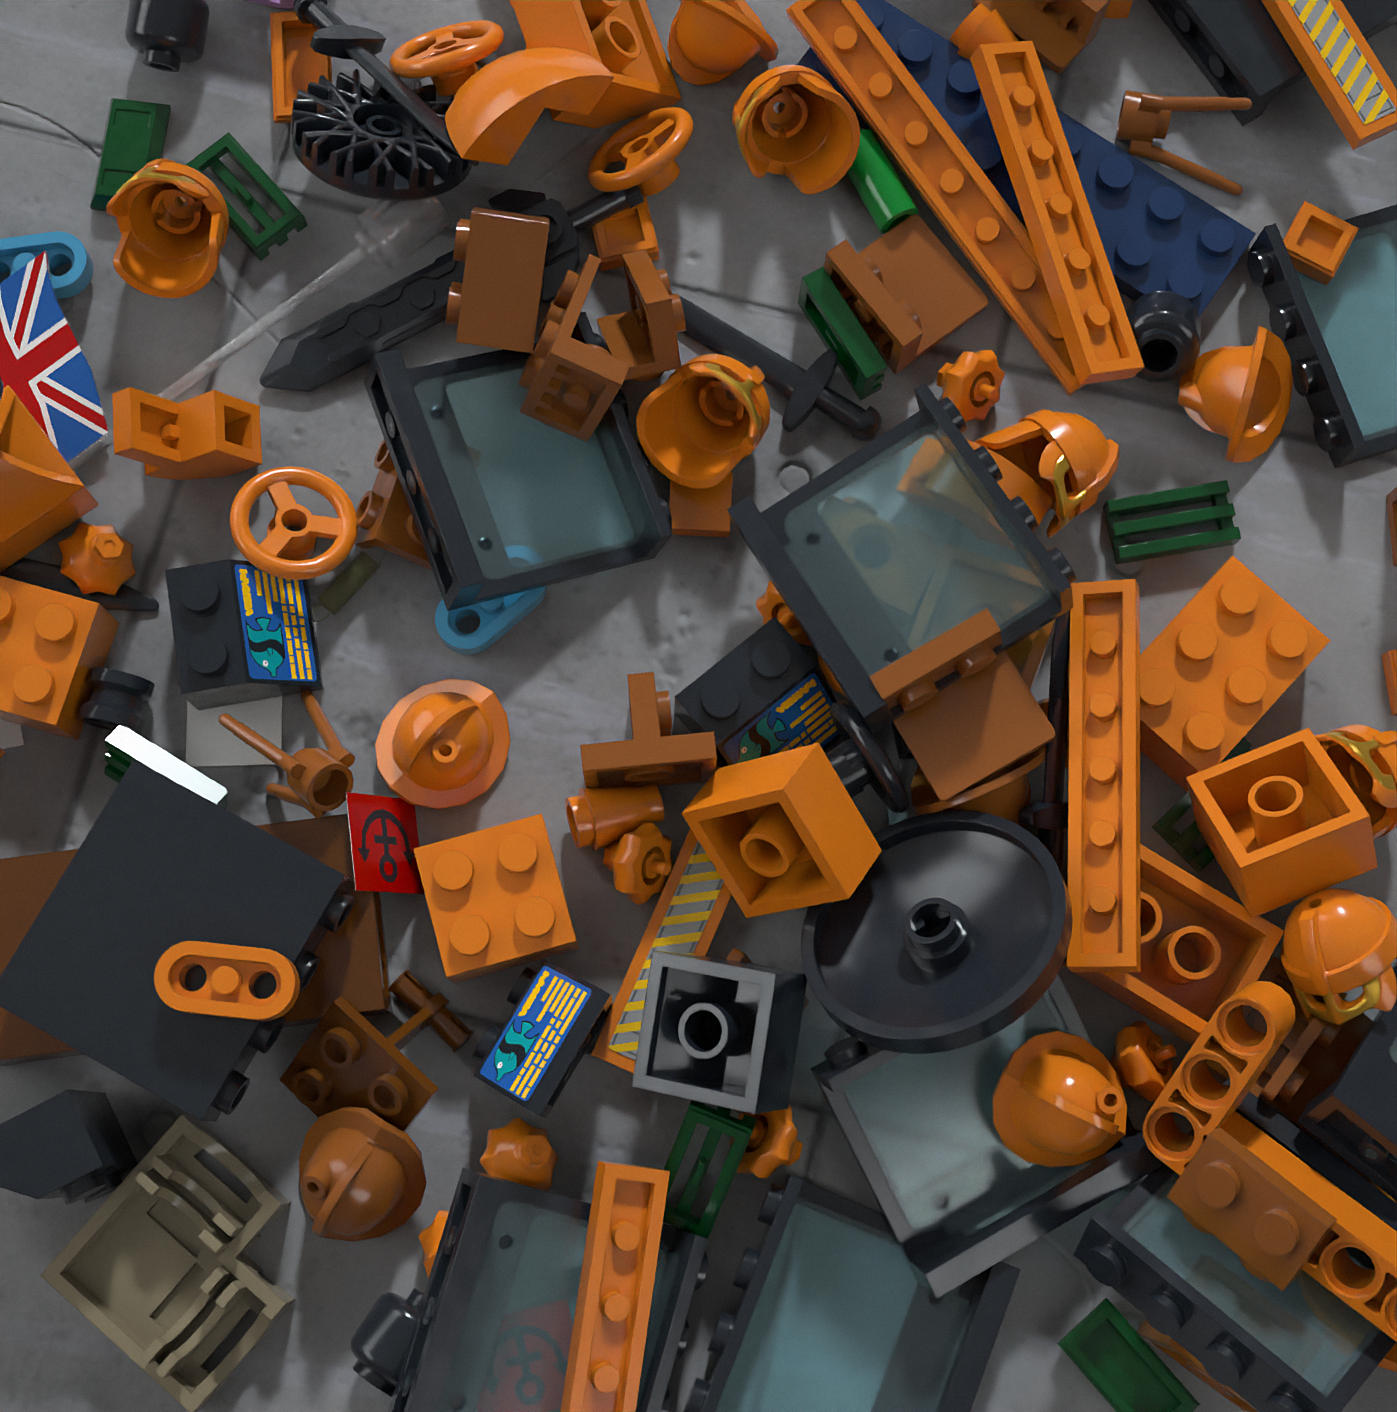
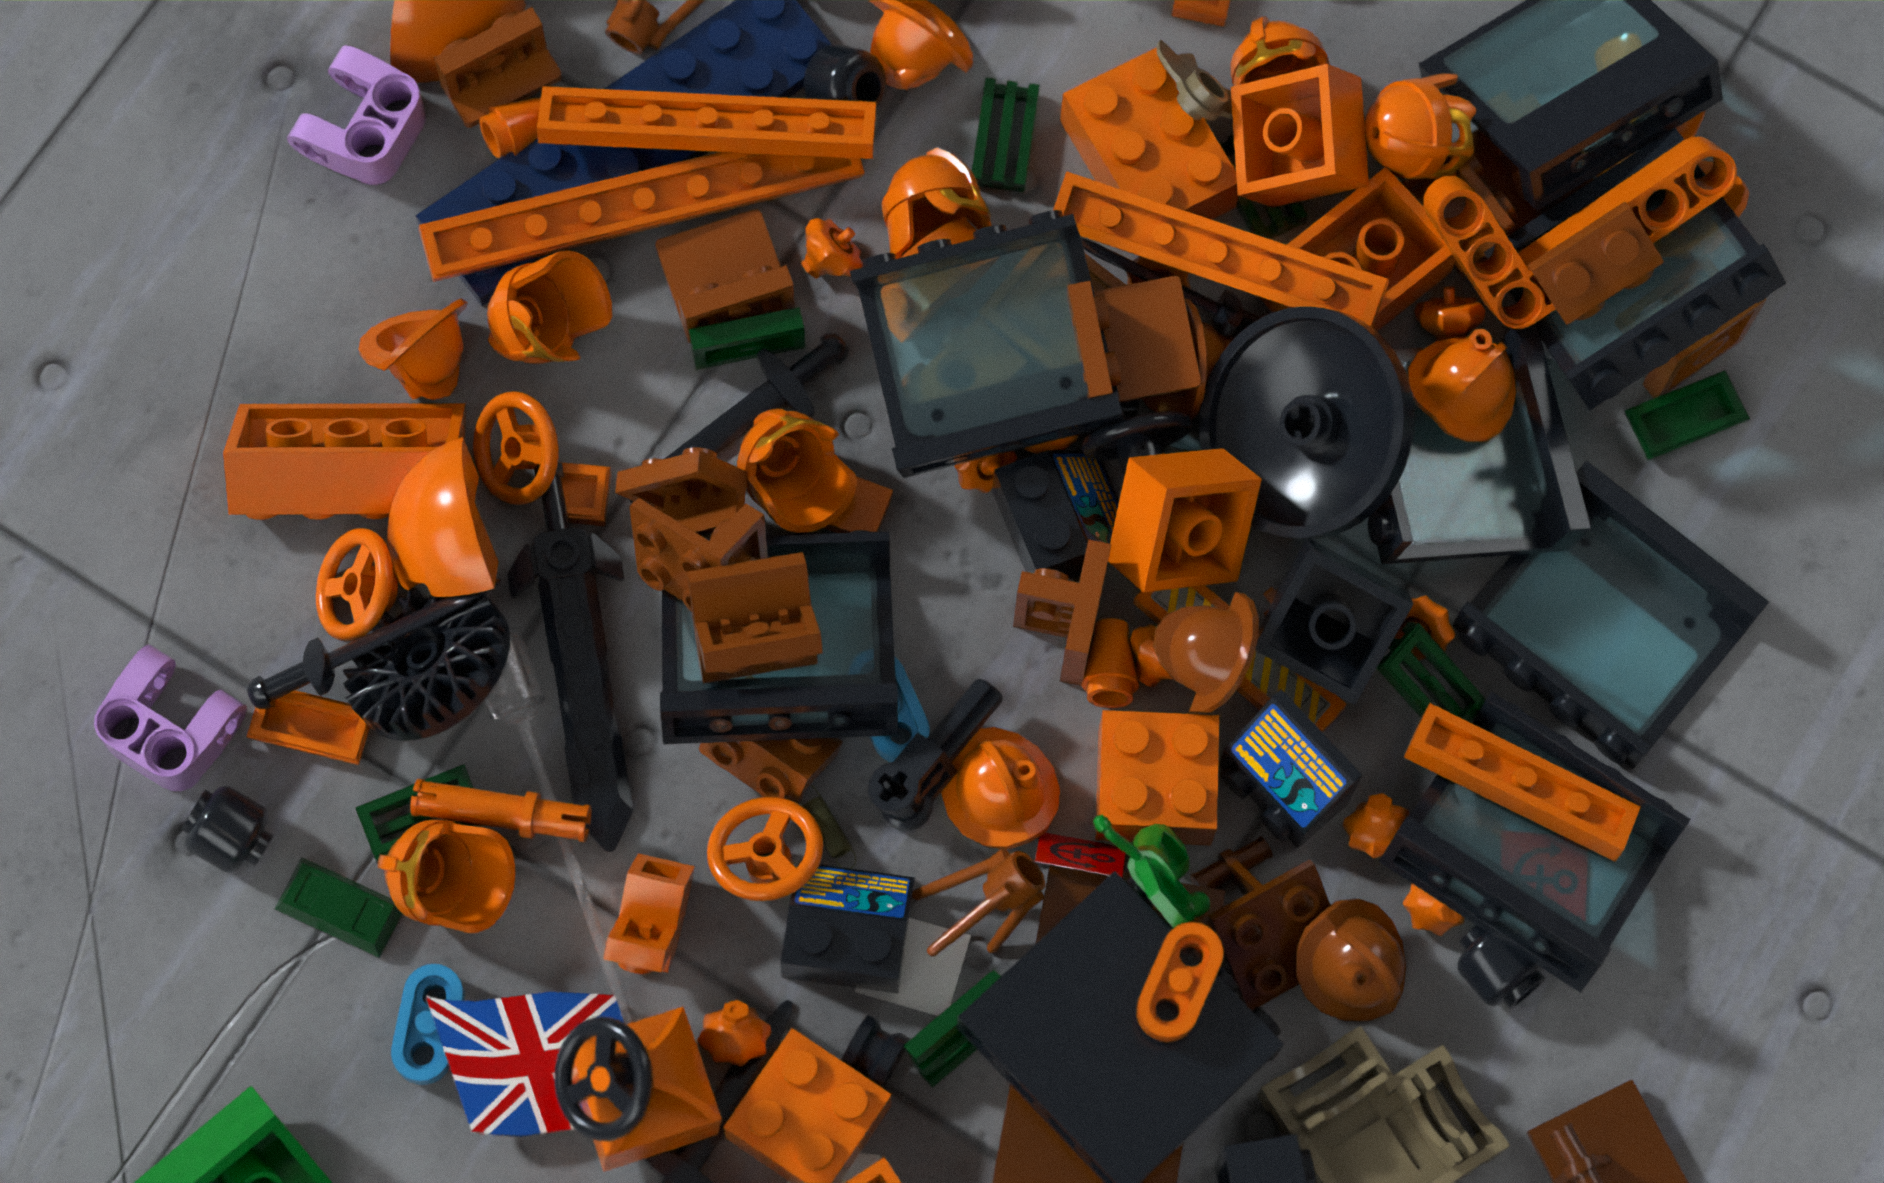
camera: 70 degrees left, 5 degrees down
dark orange brick [446,207,550,353] -> none
green cylinder [847,129,919,235] -> none
none -> orange pin [410,778,592,842]
none -> dark orange bracket [687,552,823,684]
none -> black connector [868,679,1003,831]
none -> green piece [1093,814,1211,928]
none -> dark orange helmet [1153,592,1259,713]
none -> dark tan plate [1156,40,1233,121]

